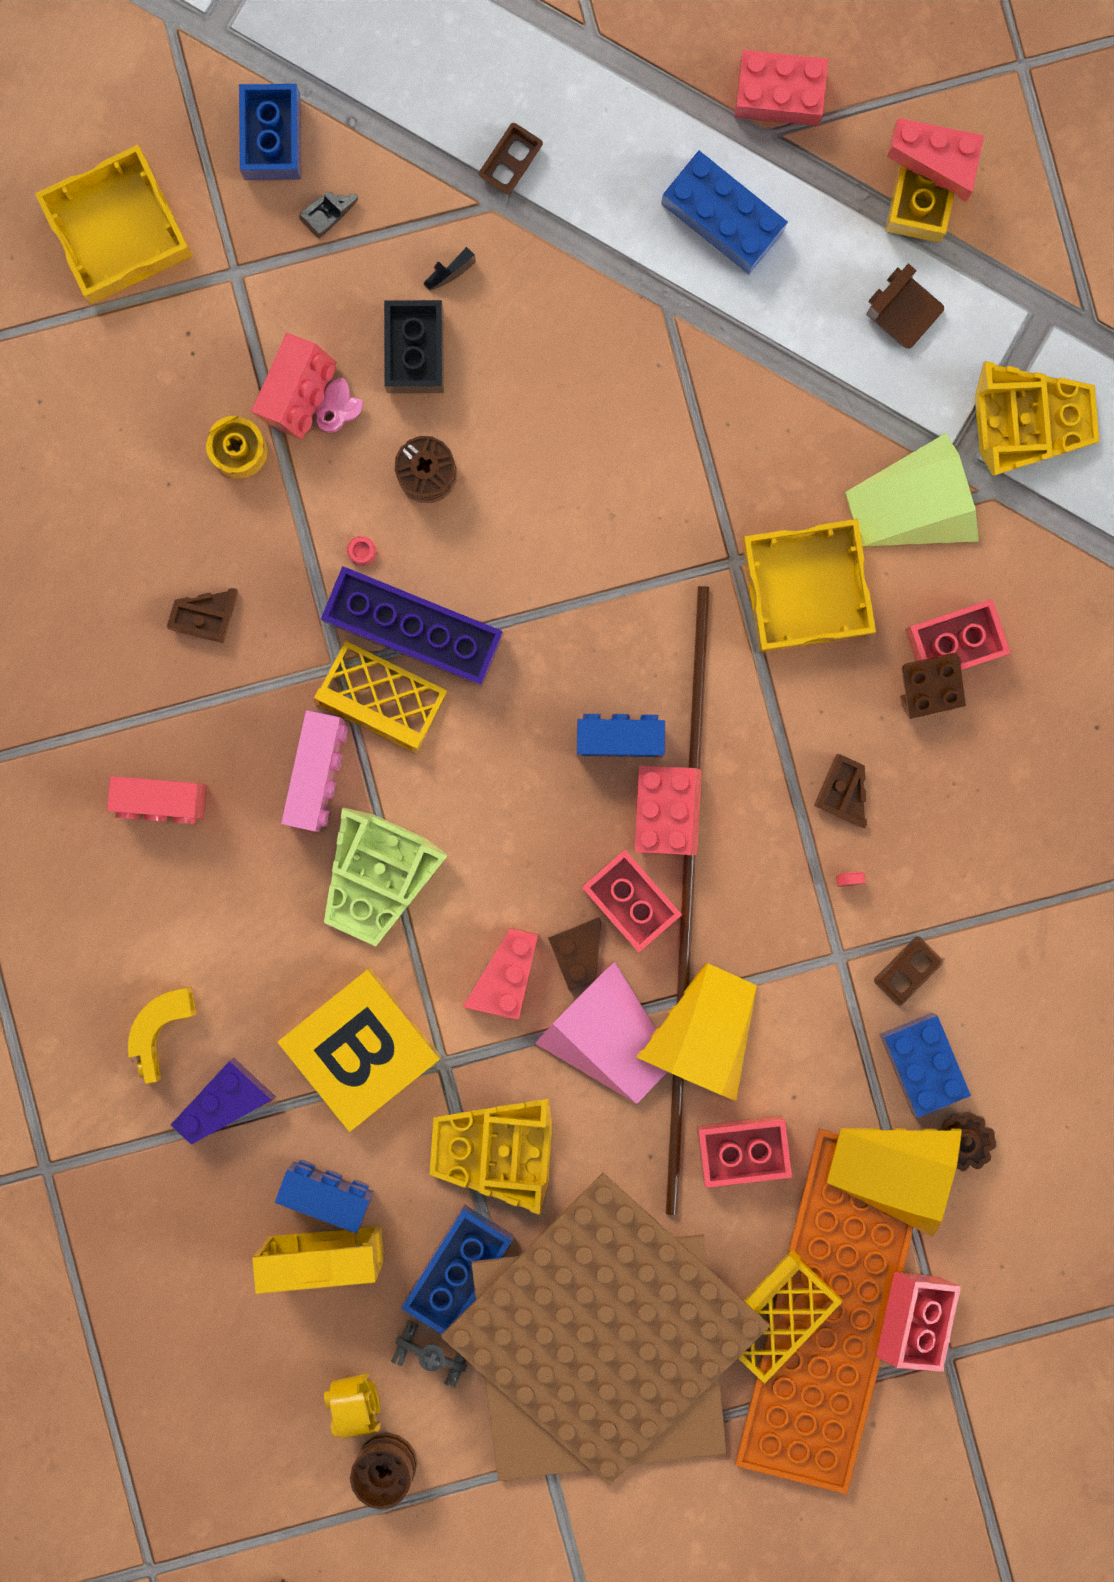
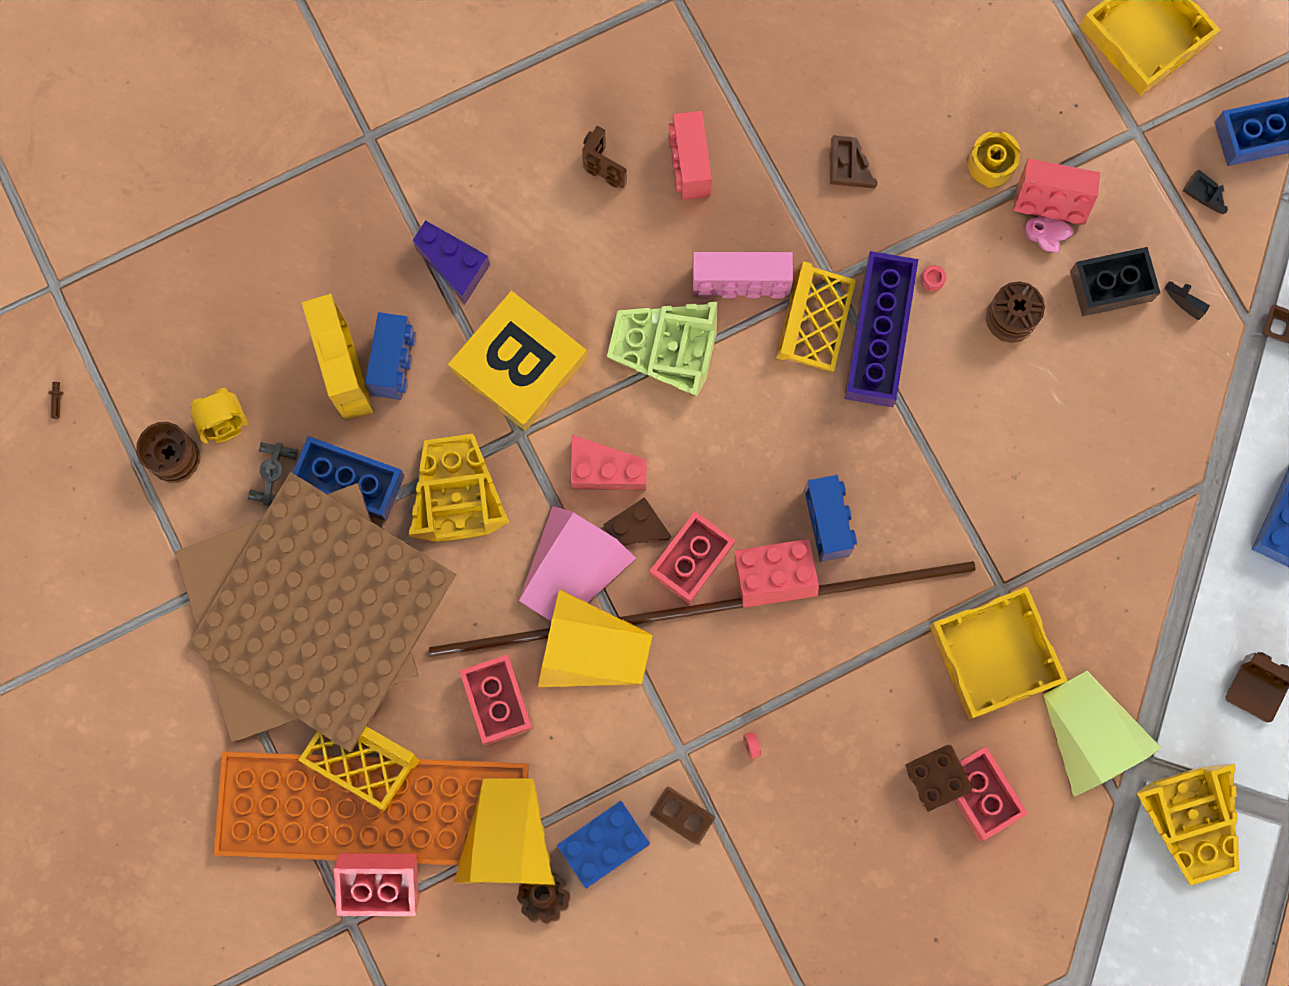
camera: 80 degrees right, 10 degrees down
yellow arch [128,986,196,1084] -> none
reddish brown wing [814,754,867,828] -> none
none -> reddish brown bracket [582,126,627,189]

